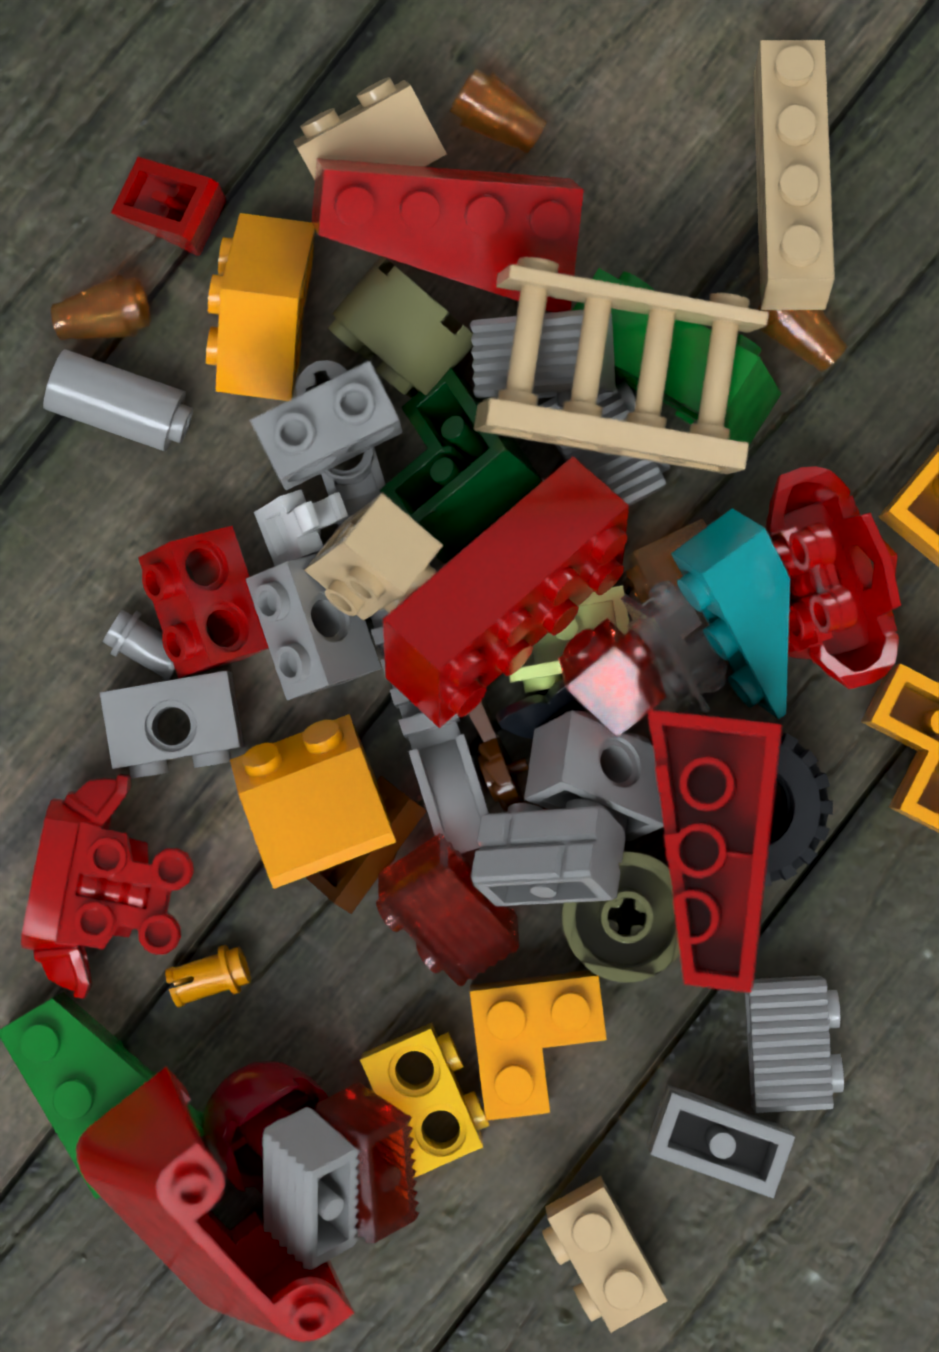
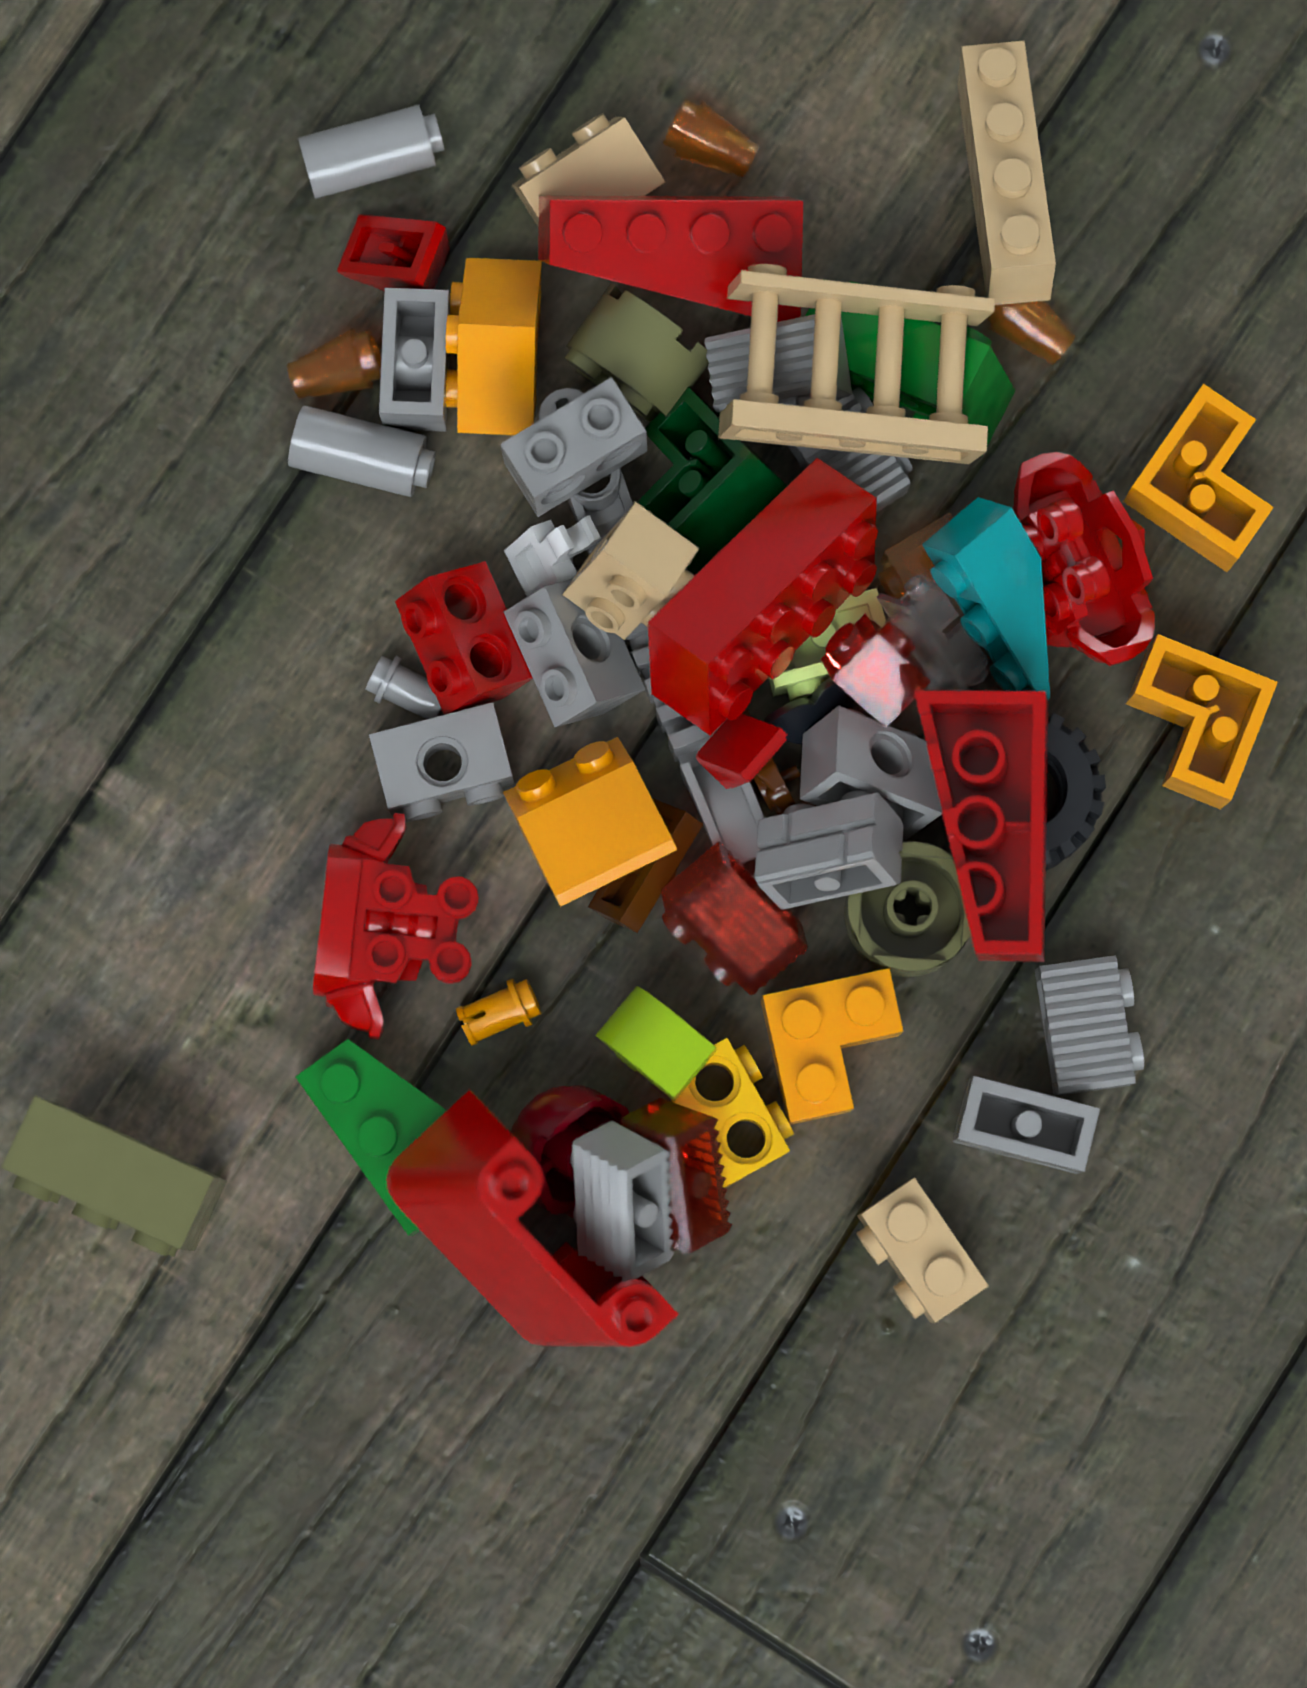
camera: 10 degrees left, 5 degrees down
none -> light grey brick [298,104,445,199]
none -> light grey brick [379,288,450,431]
none -> lime brick [595,986,716,1102]
none -> red slope [696,714,788,789]

